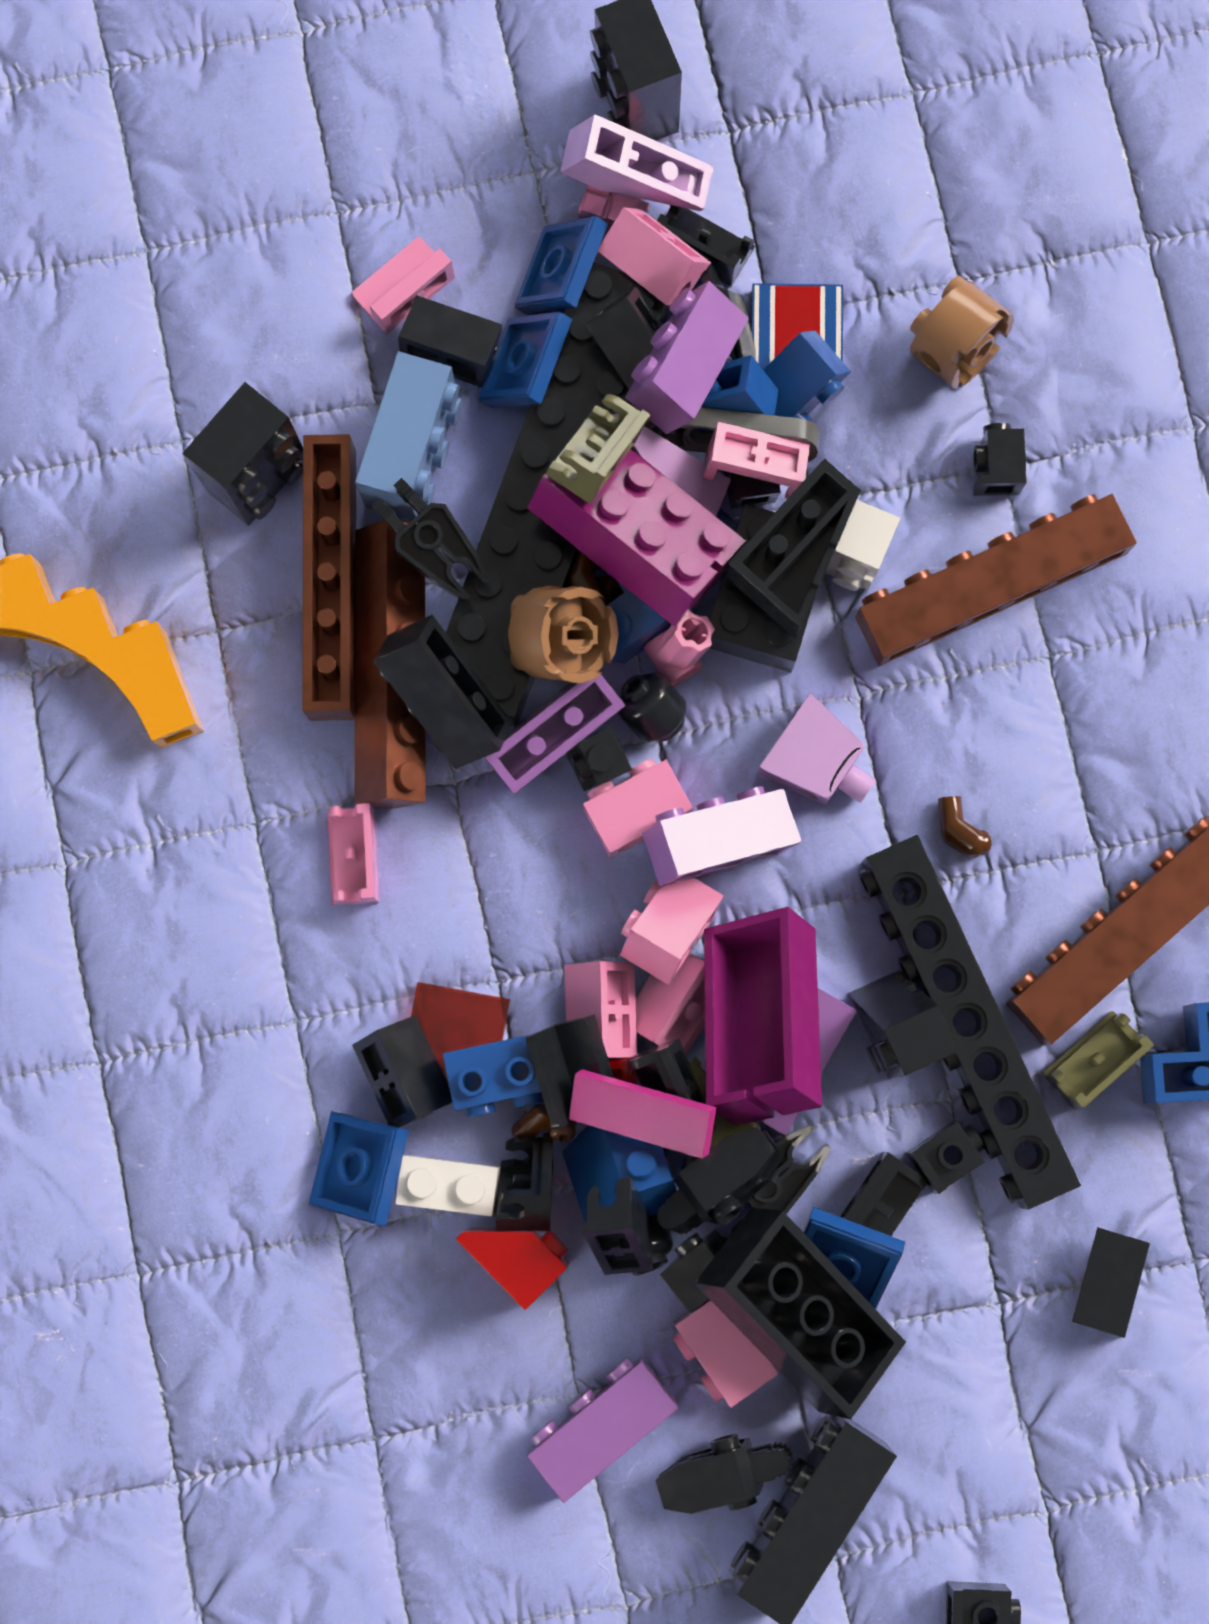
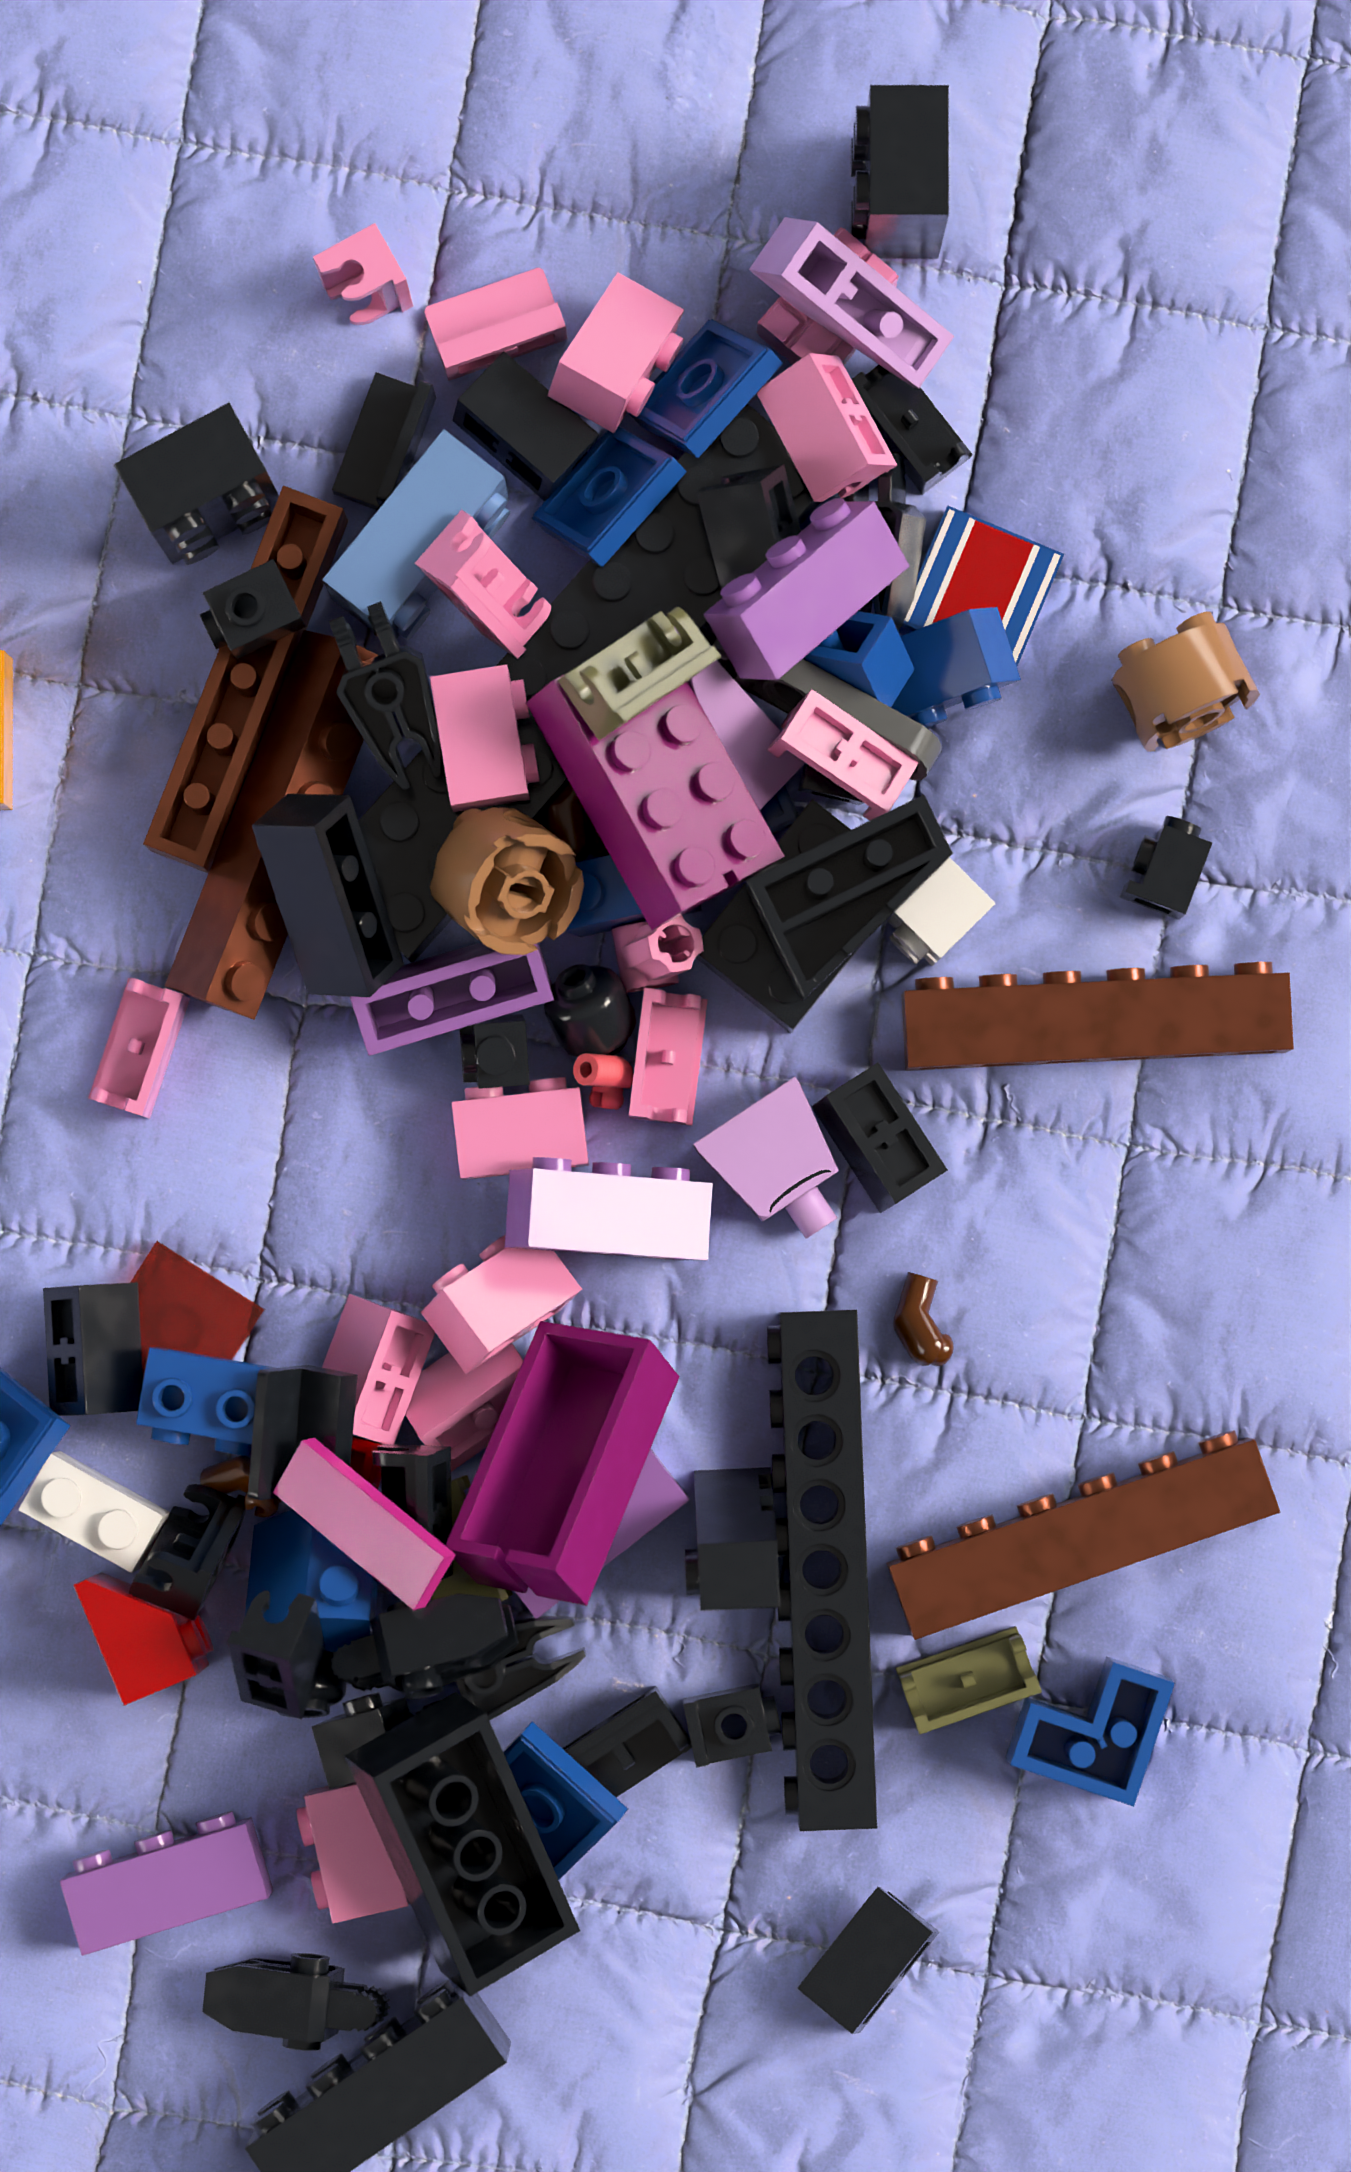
camera: 20 degrees right, 5 degrees up
none -> black brick [199,559,306,660]
none -> bright pink hinge [313,223,413,325]
none -> black panel [332,372,436,510]
none -> bright pink hinge [415,509,551,659]
none -> bright pink brick [430,664,540,812]
none -> bright pink brick [547,272,684,433]
none -> coral arm [573,1053,633,1110]
none -> bright pink hinge [629,988,708,1126]
none -> black hinge [811,1063,948,1213]

